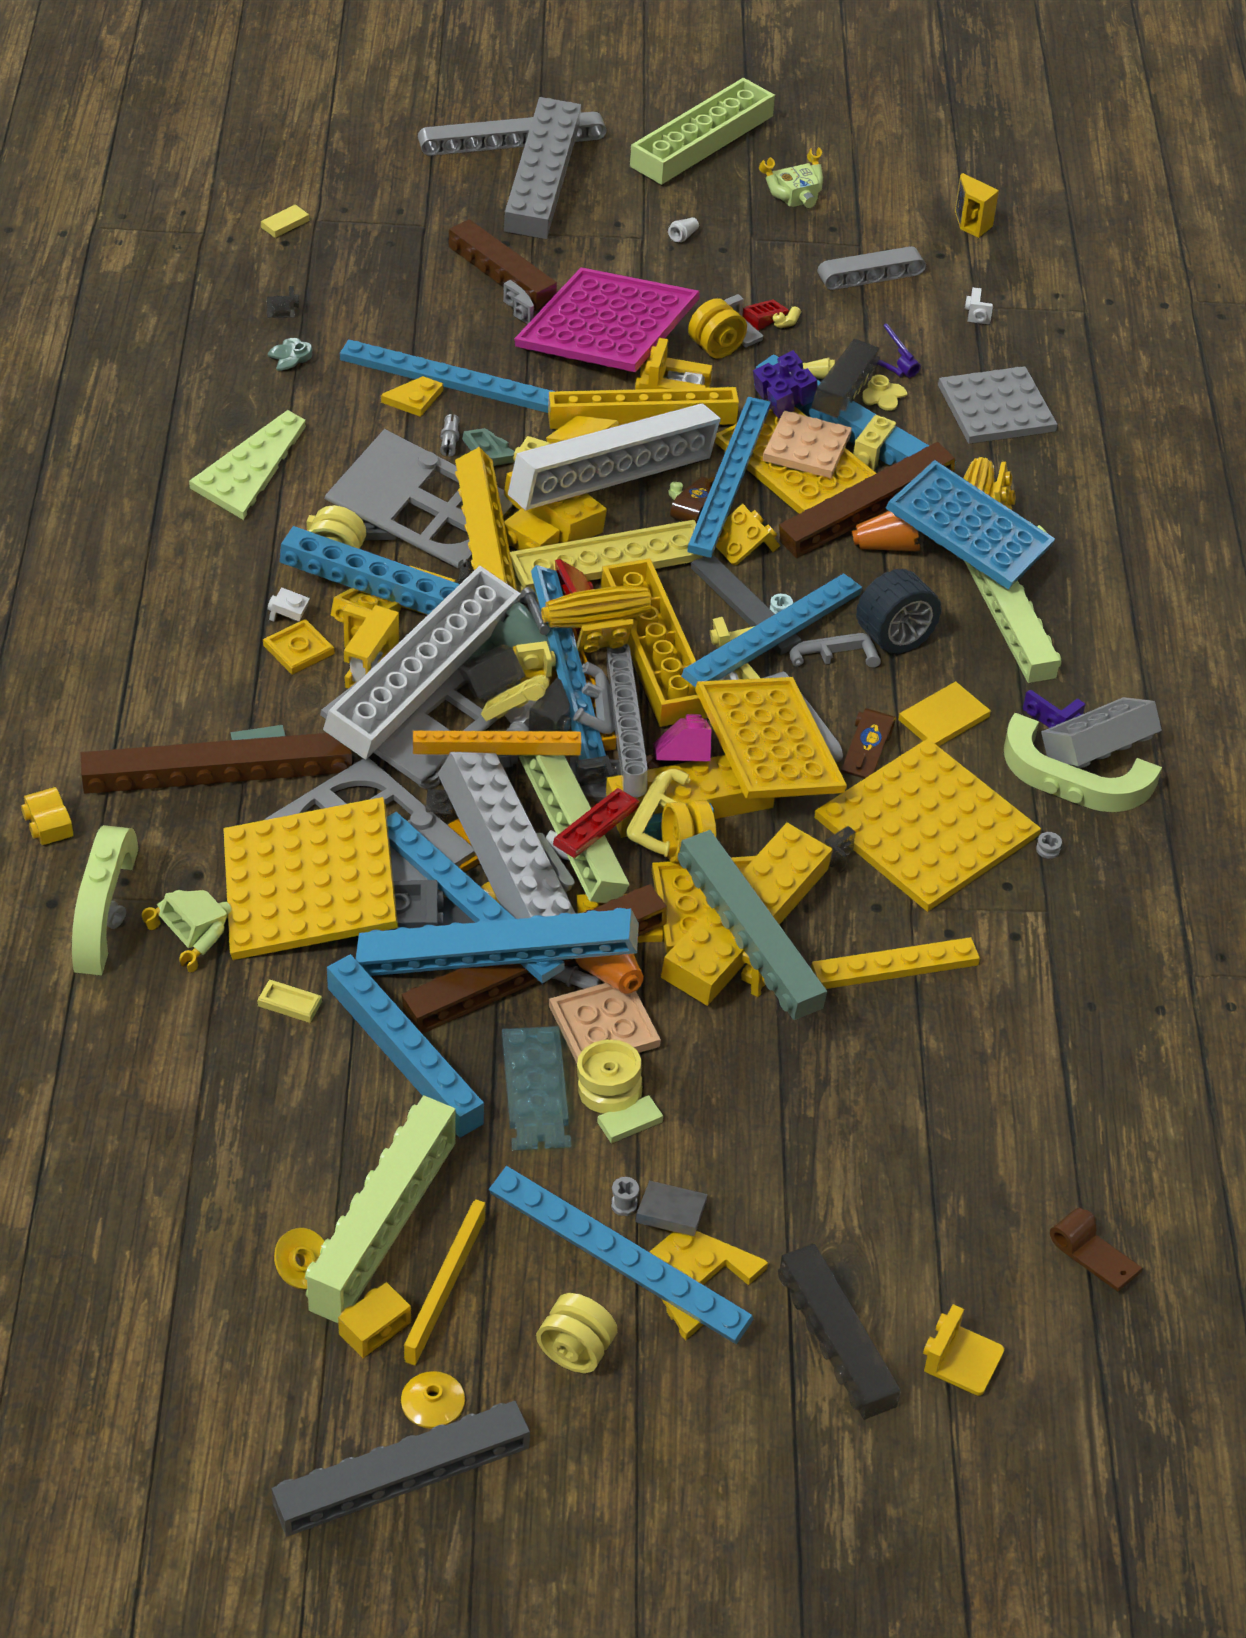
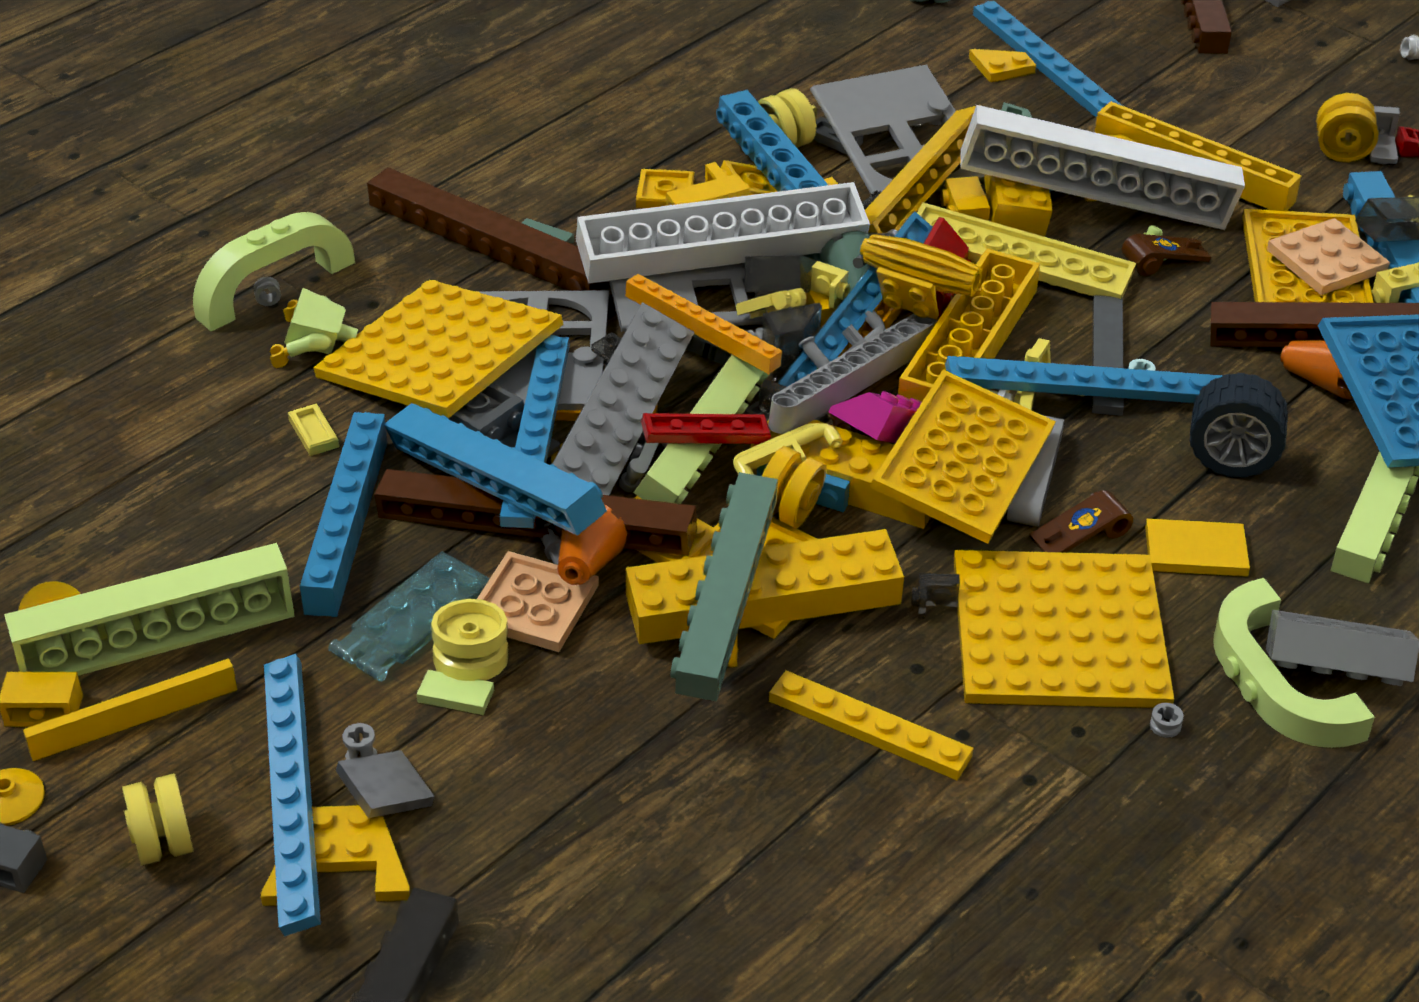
camera: 45 degrees right, 5 degrees down
yellow brick [21,787,73,845] -> none
yellowish green wing [189,410,306,520] -> none
white bracket [268,587,310,622] -> none
light grey pin [440,414,460,457] -> none
light grey slope [503,280,534,324] -> none
dark pink plate [514,267,700,372] -> none
yellow brick [635,338,712,390] -> none
dark azure plate [687,397,771,558] -> none
yellow bracket [716,504,780,566] -> none
dark purple brick [753,350,819,419] -> none
light grey piece [790,633,881,667] -> none
dark purple bracket [1023,690,1086,728] -> none

